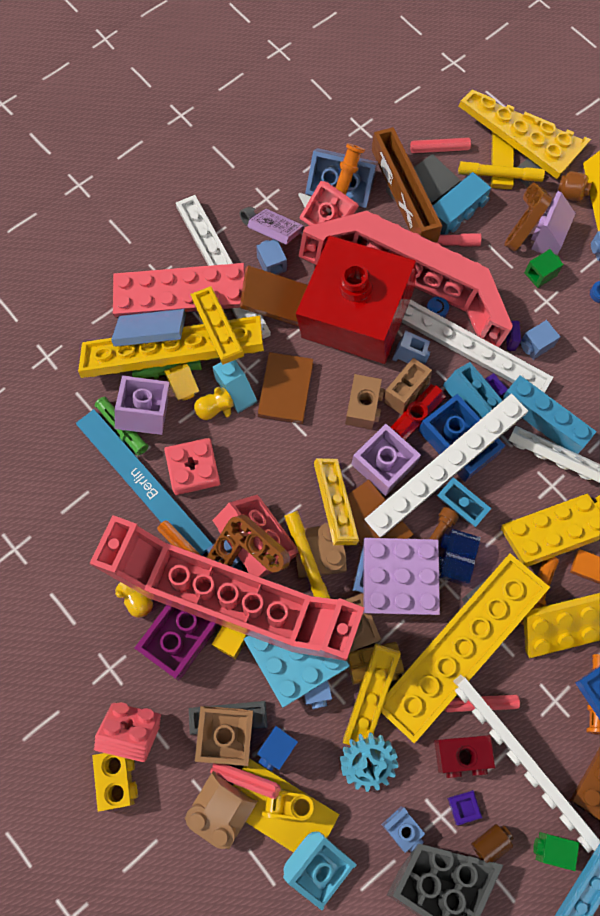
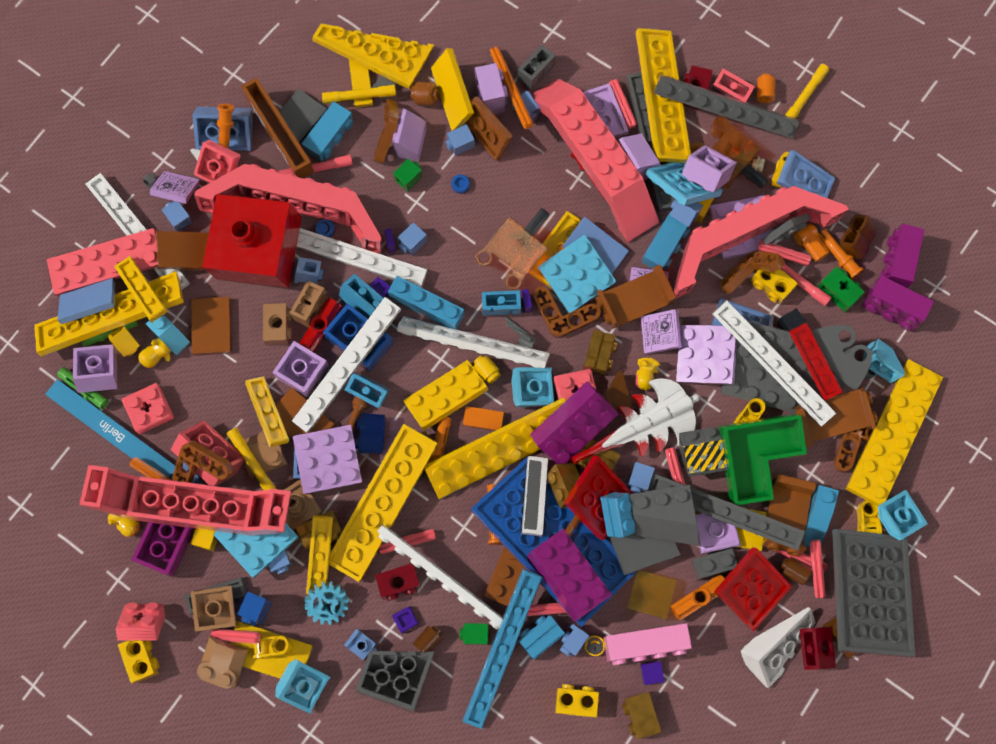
camera: 10 degrees left, 5 degrees up
coral axle [410,137,471,154] -> none

